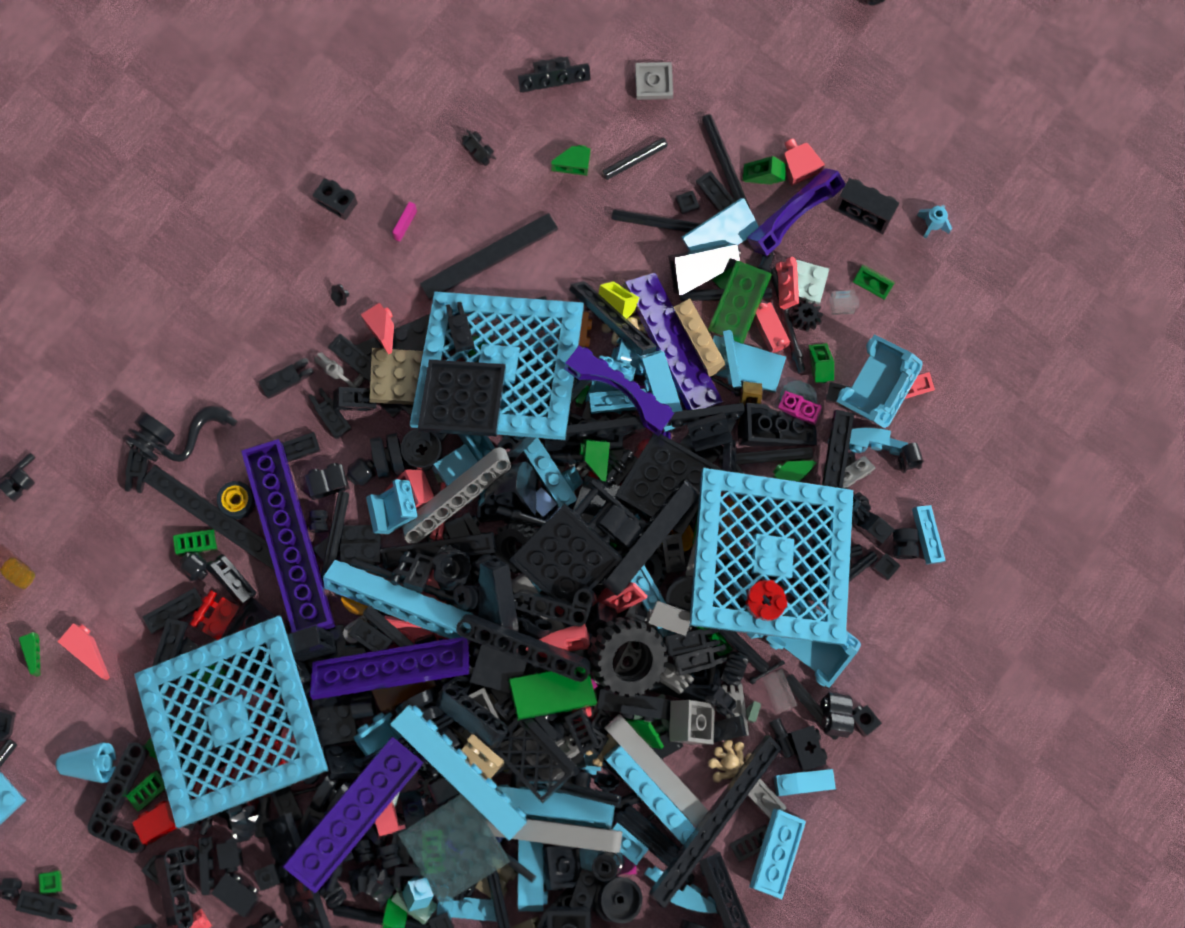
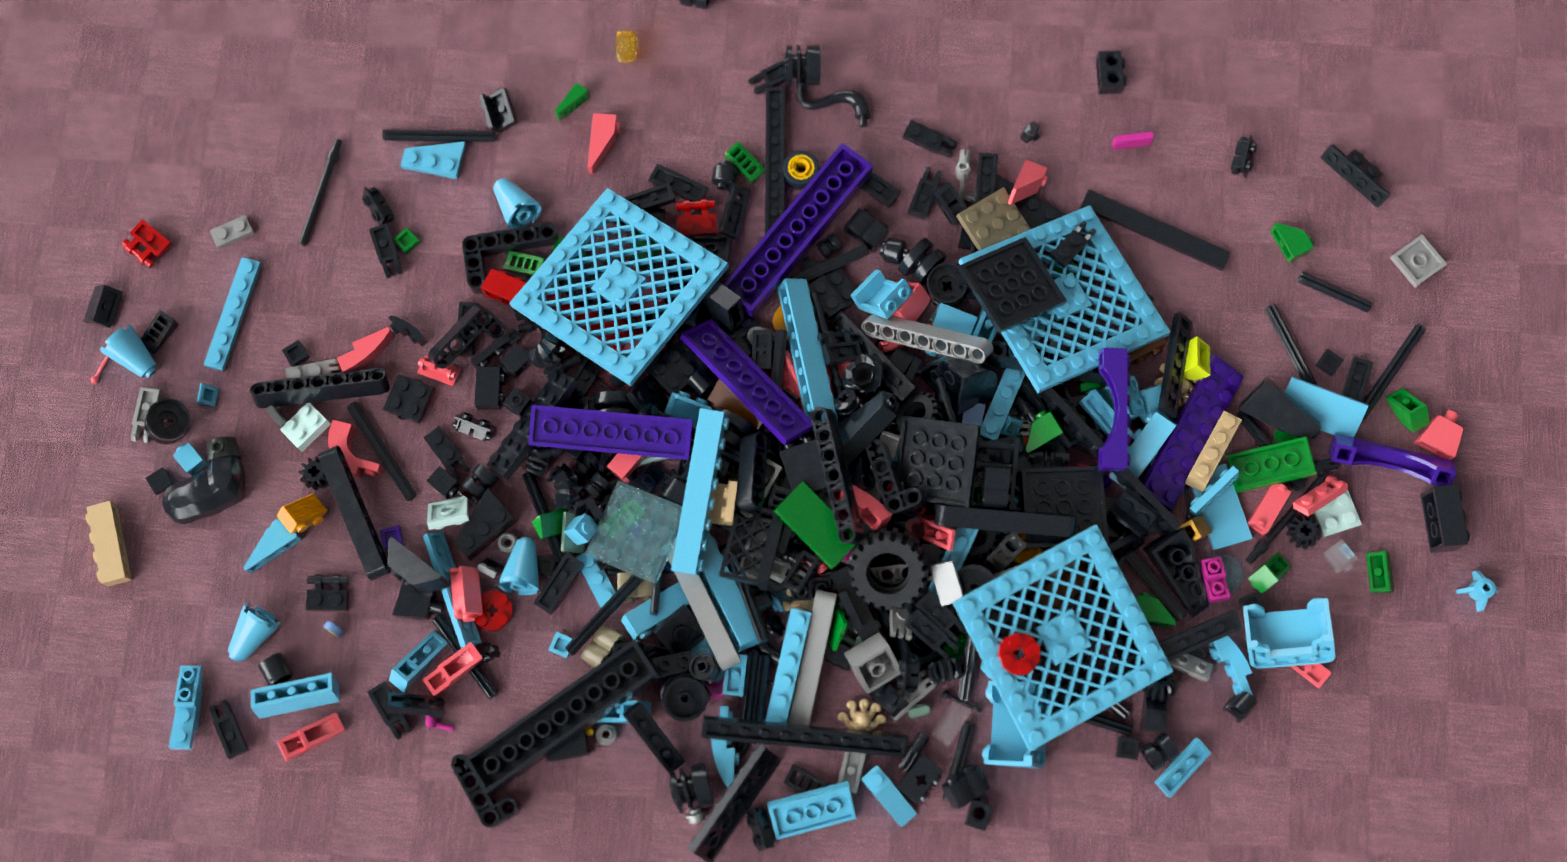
camera: 60 degrees right, 0 degrees up
none -> black hinge [746,806,776,852]

